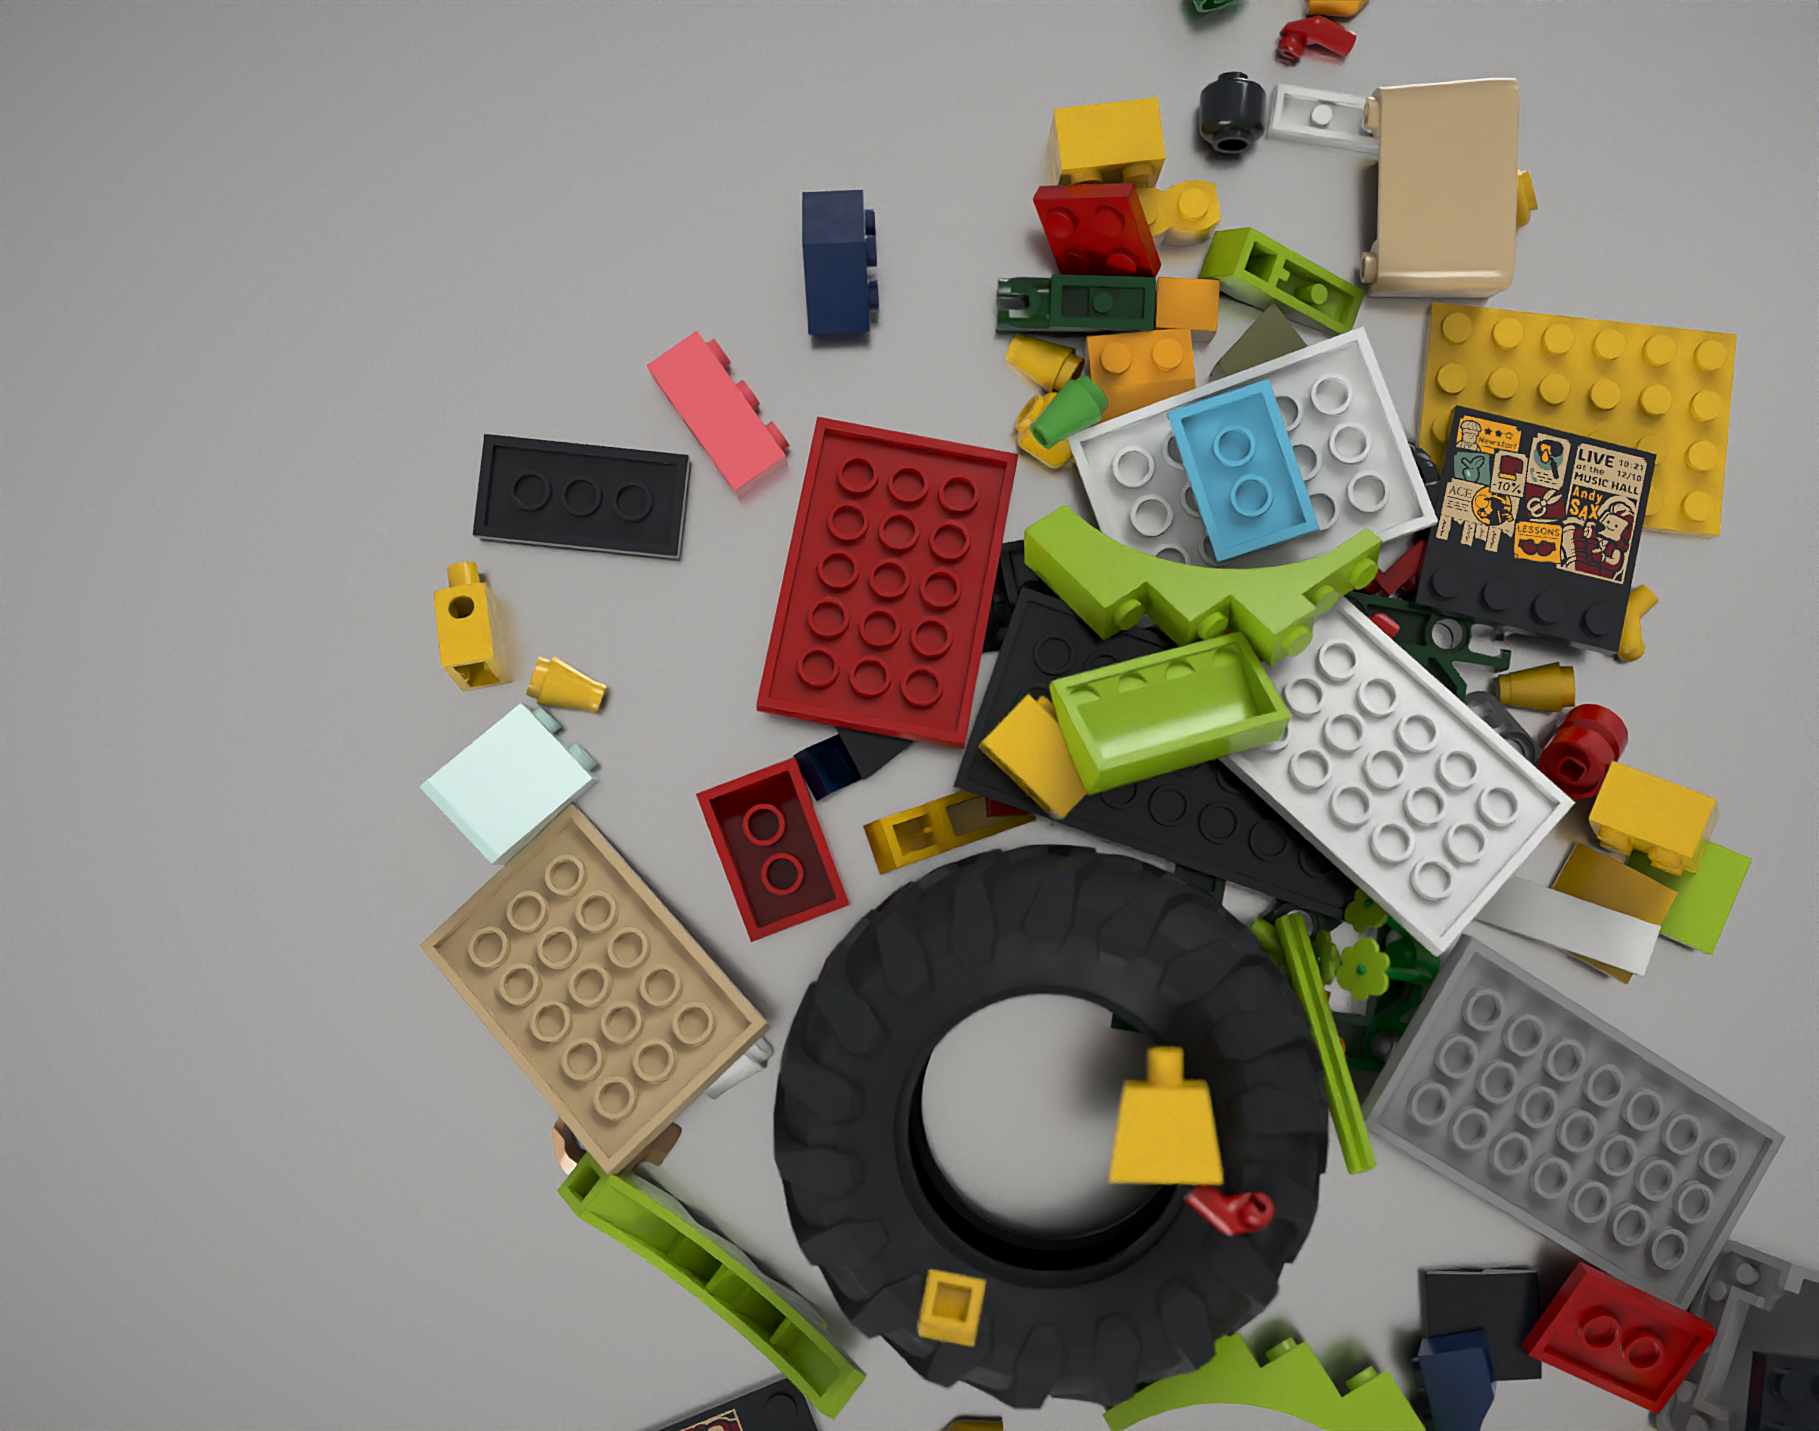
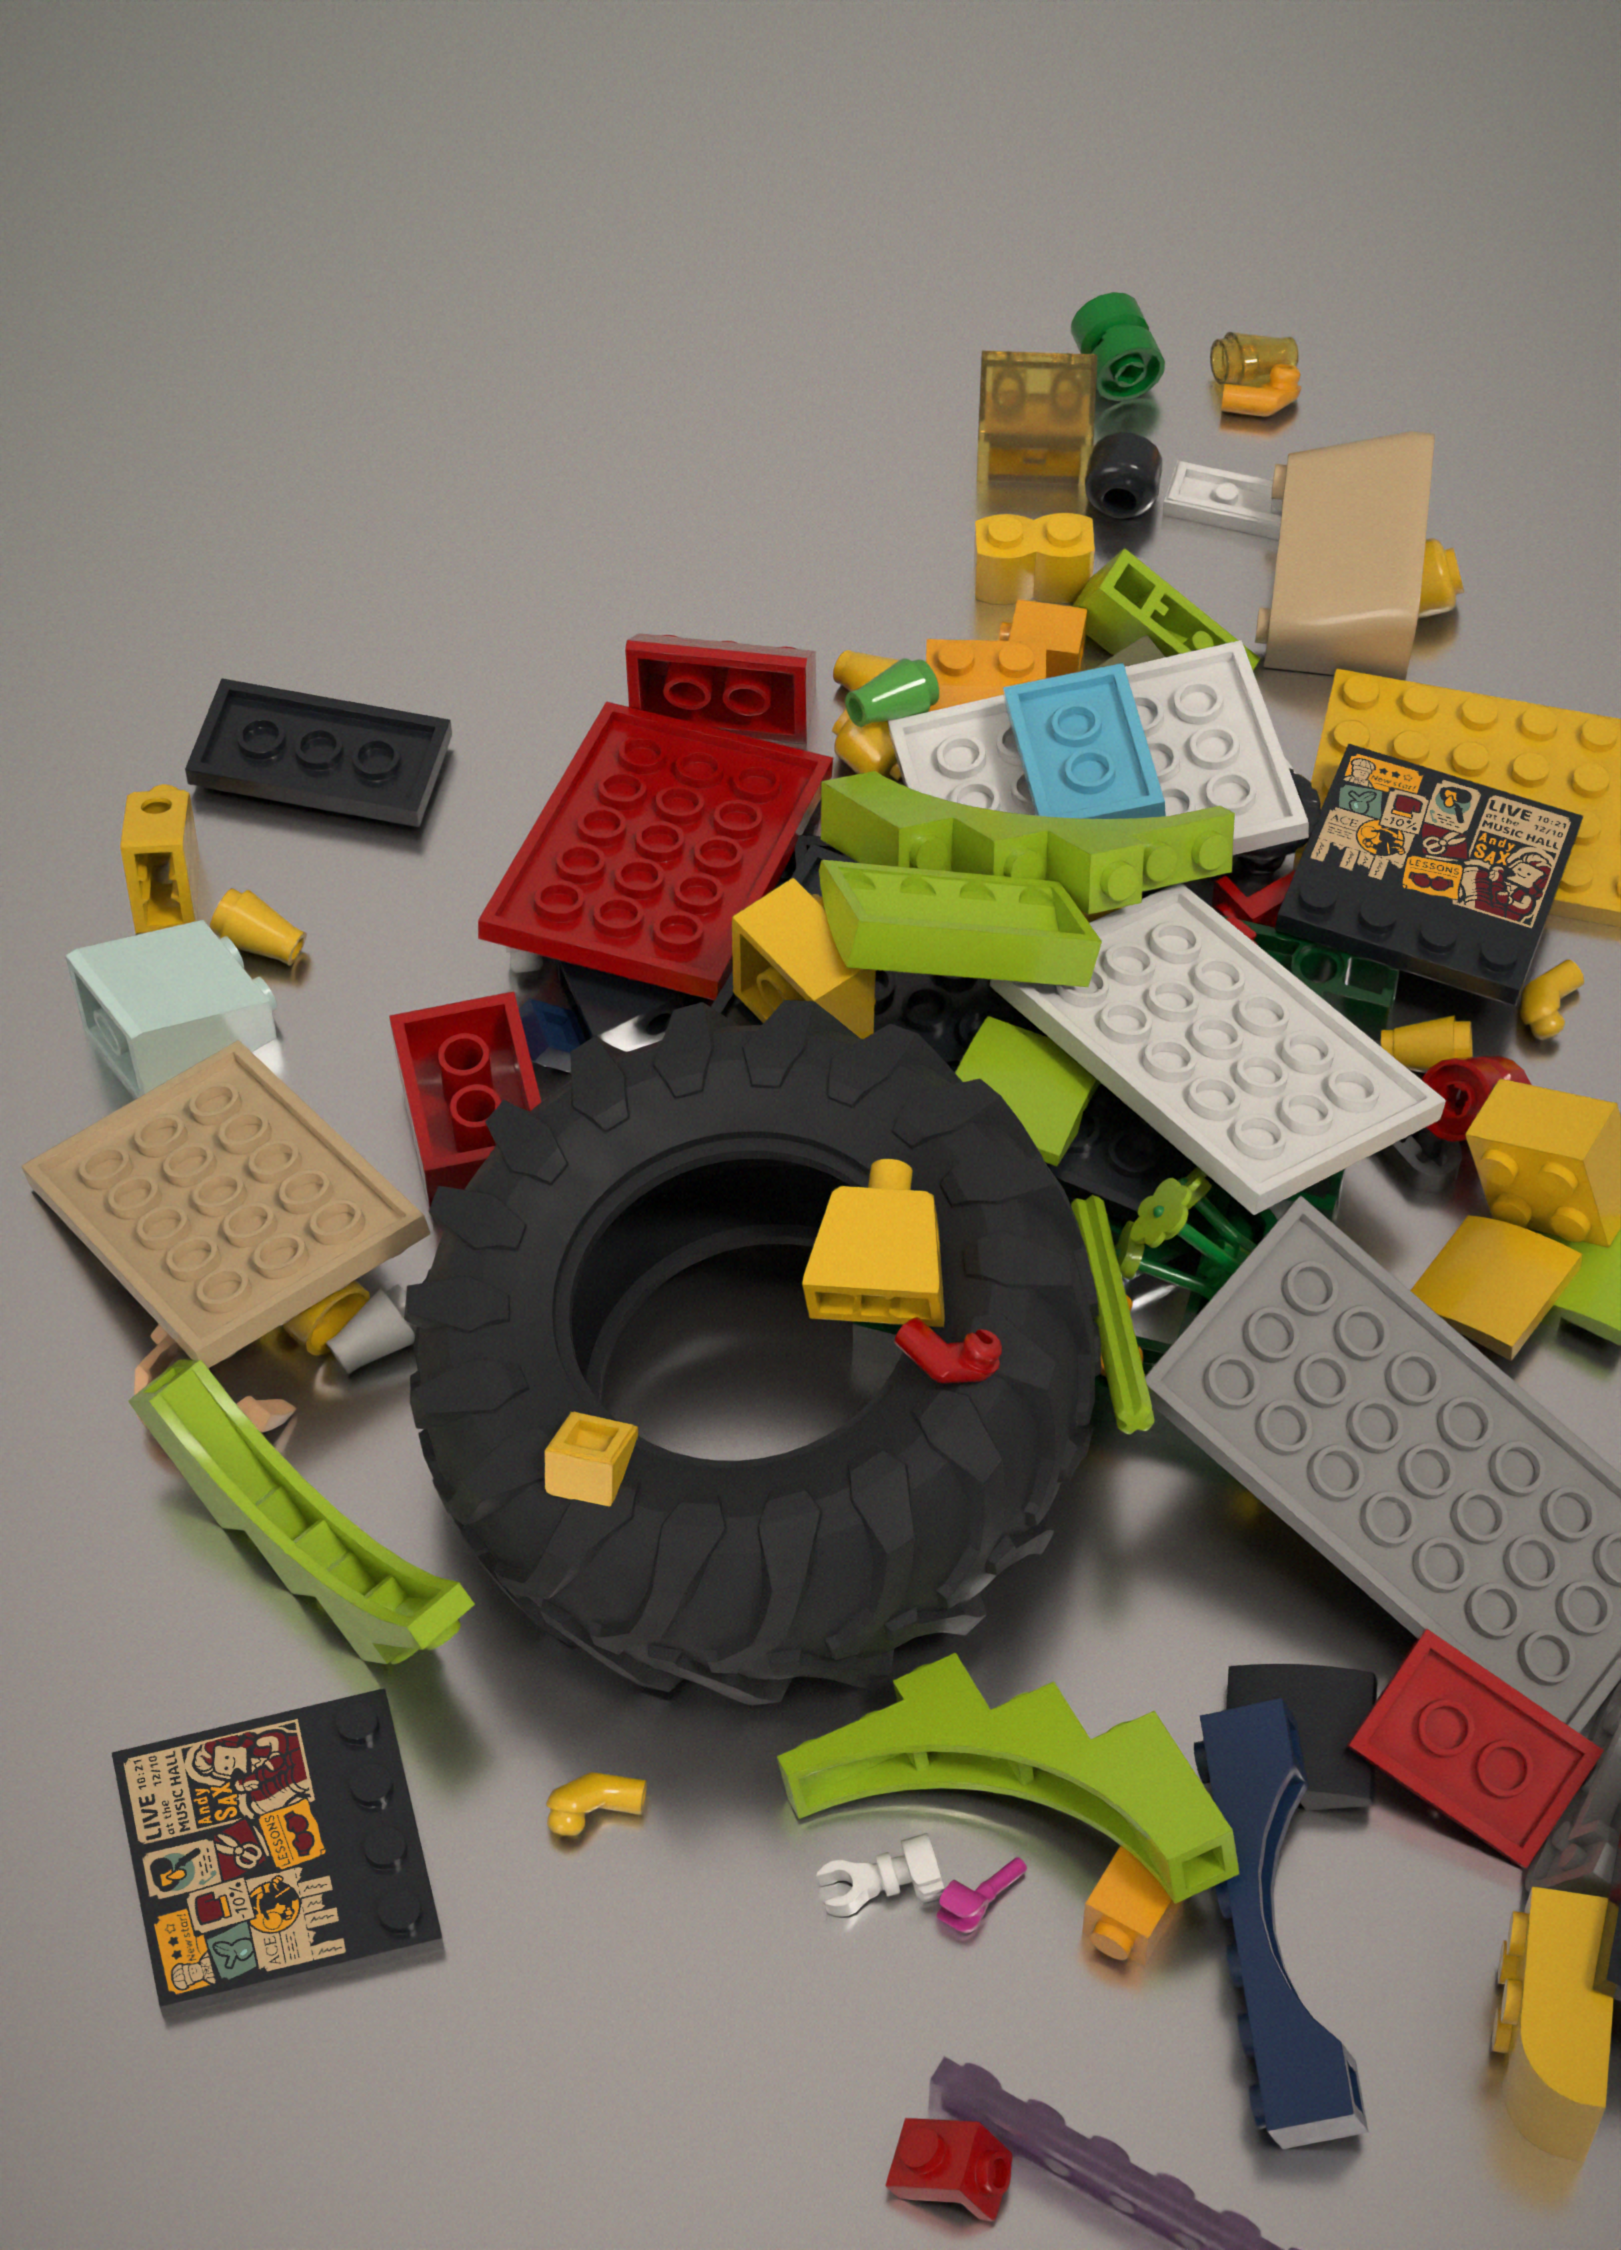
camera: 10 degrees right, 30 degrees down
coral brick [647,331,790,499] -> none
dark blue brick [802,189,879,335] -> none
dark green plate [996,274,1156,332] -> none
red plate [1032,183,1162,277] -> none
yellow brick [1048,97,1166,188] -> none
red arm [1277,16,1356,59] -> none
white tile [1474,875,1661,978] -> none
none -> red slope [625,633,816,744]
none -> lime slope [955,1016,1101,1166]
none -> clear yellow slope [977,350,1097,485]

